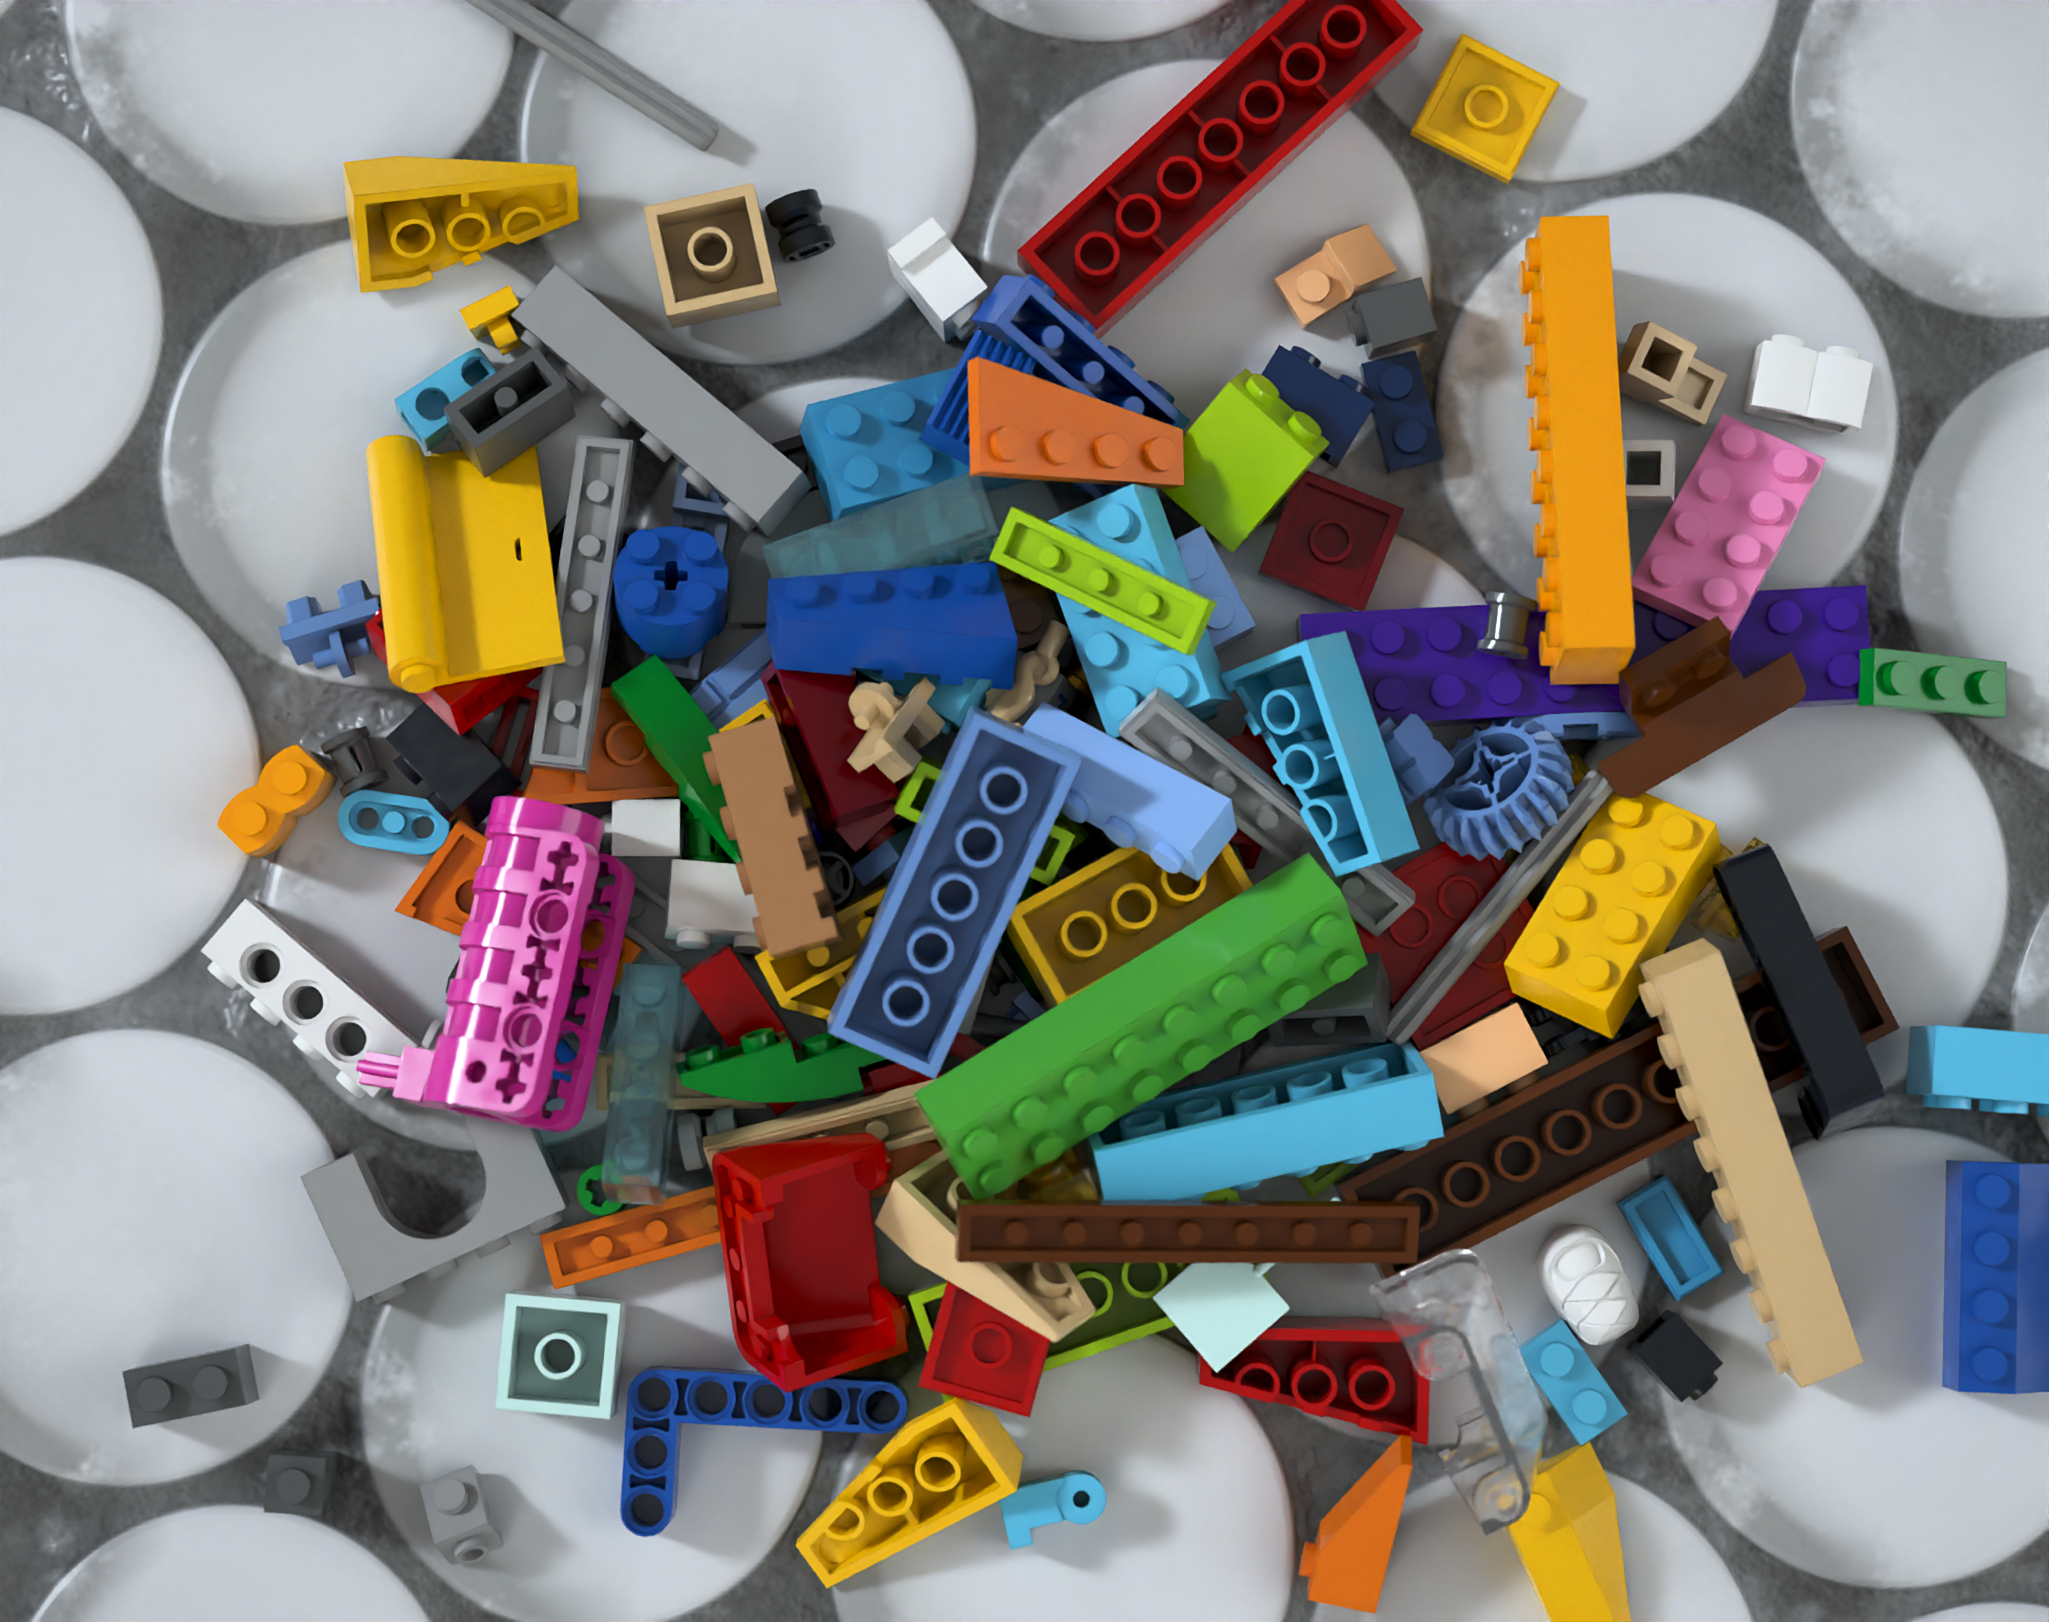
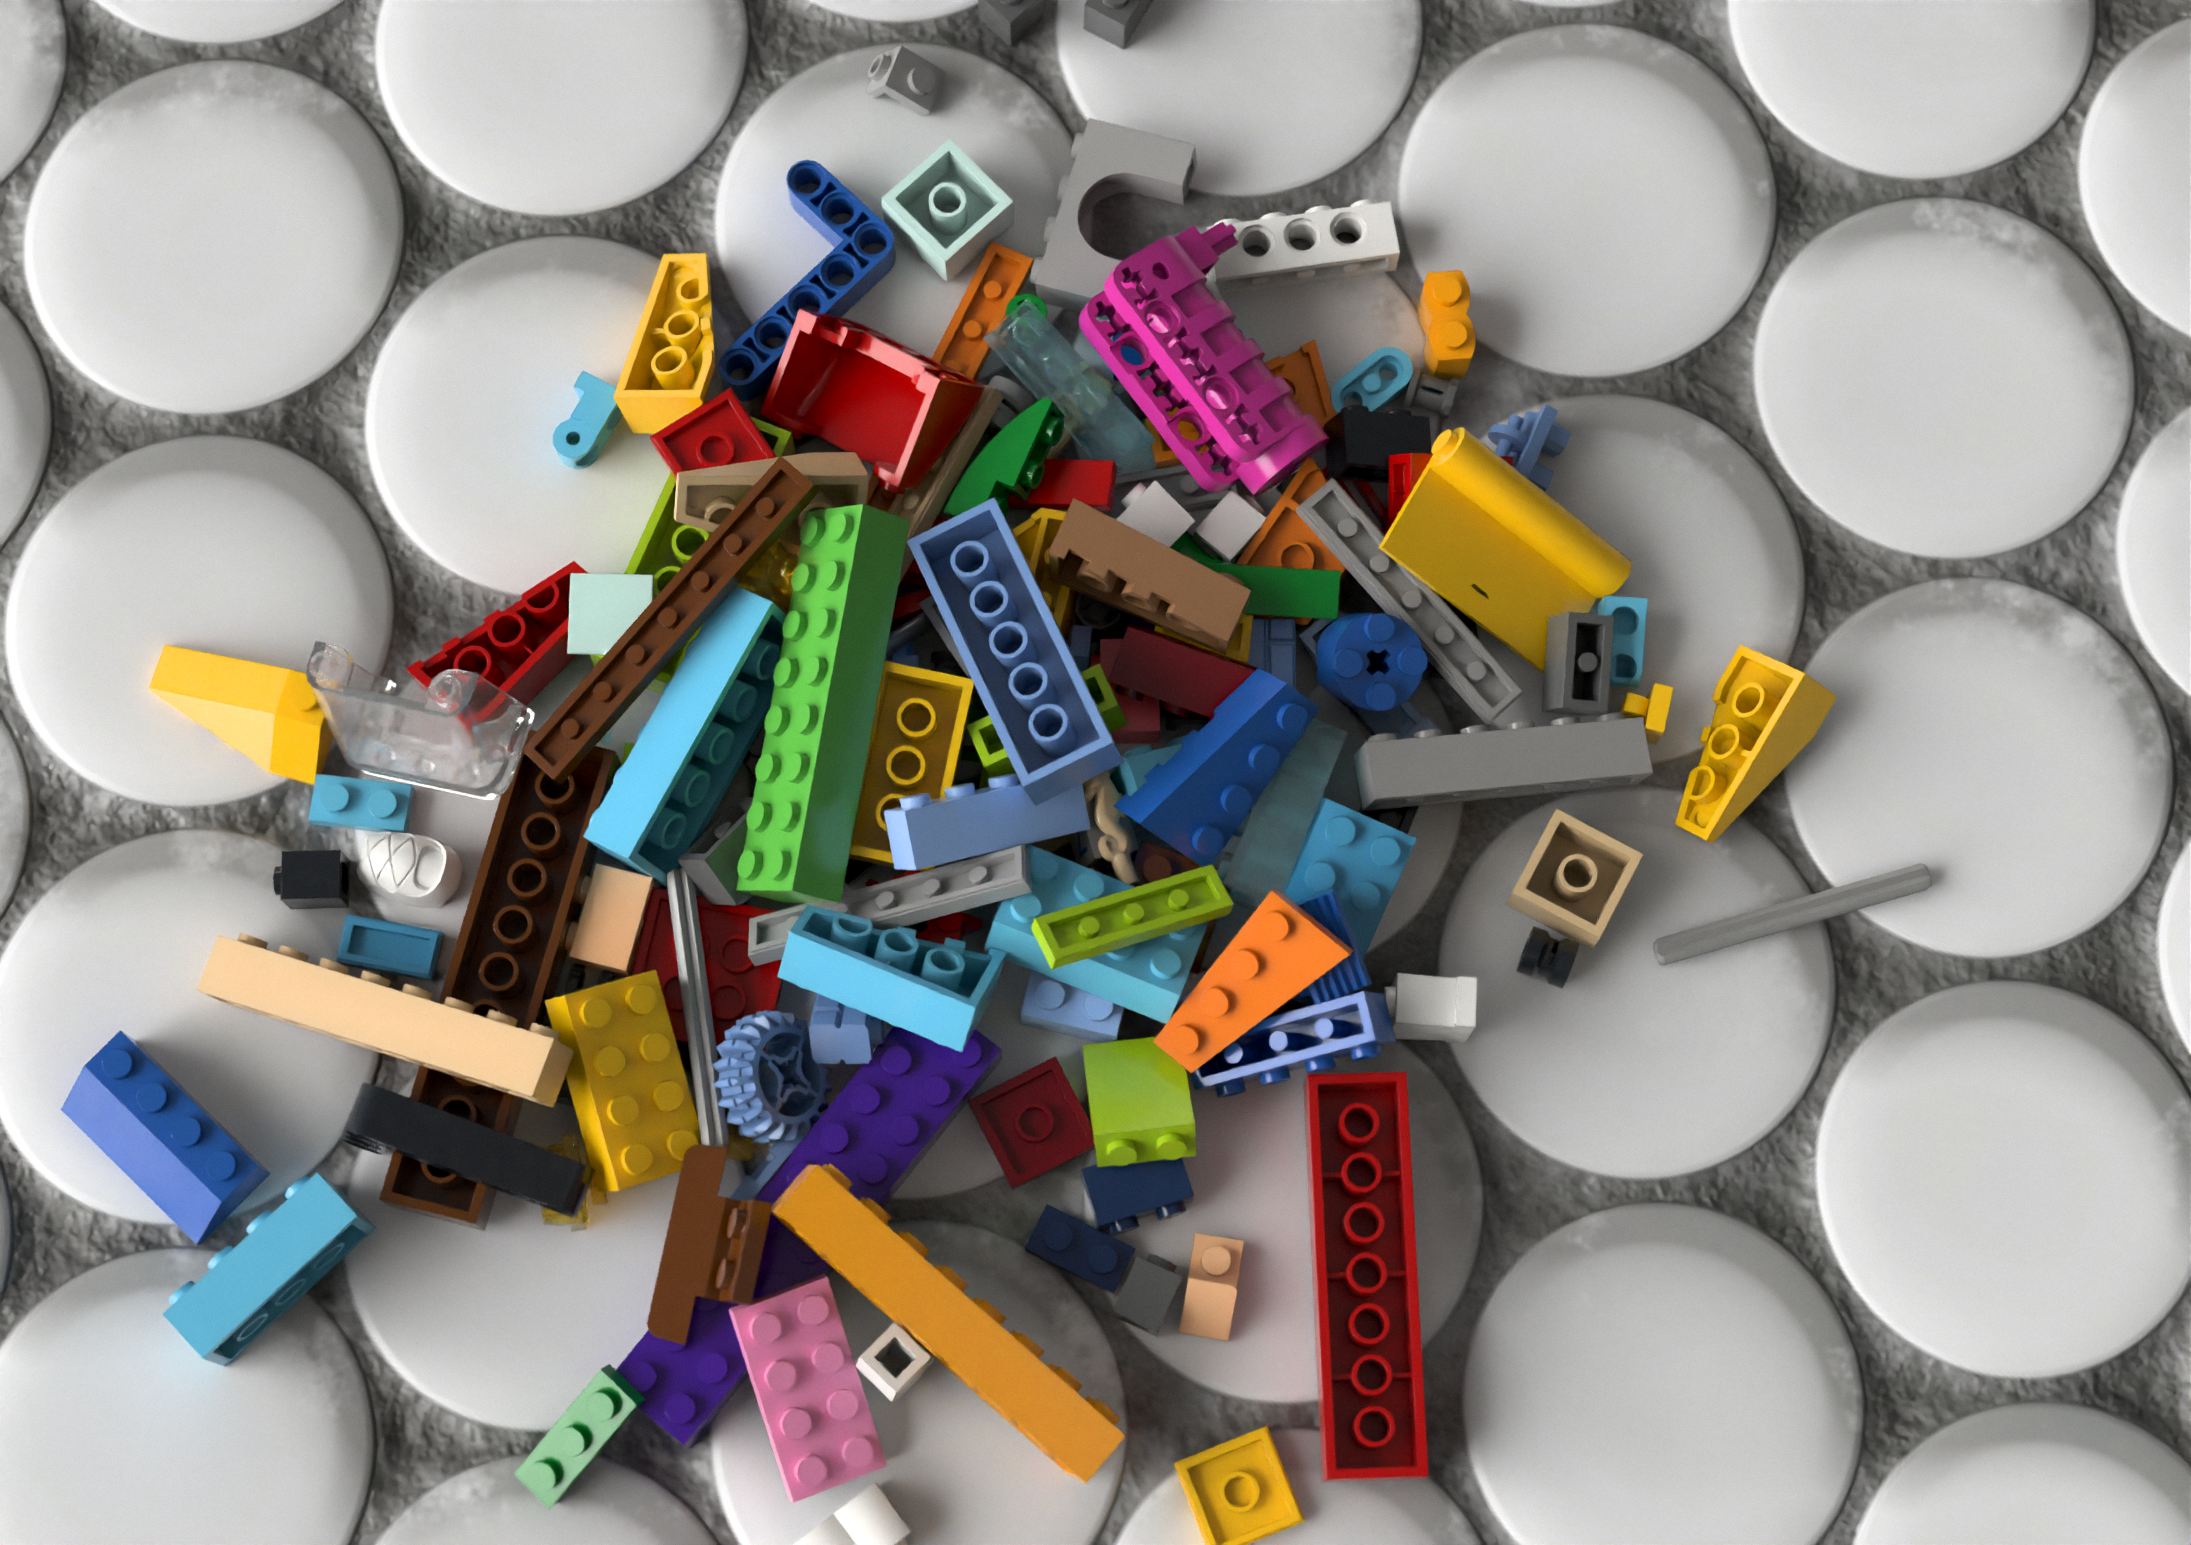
camera: 130 degrees right, 10 degrees down
tan hips [847,676,945,783] -> none
orange slope [1299,1435,1413,1614] -> none
dark grey bush [1476,592,1537,659] -> none
tan brick [1618,321,1727,427] -> none

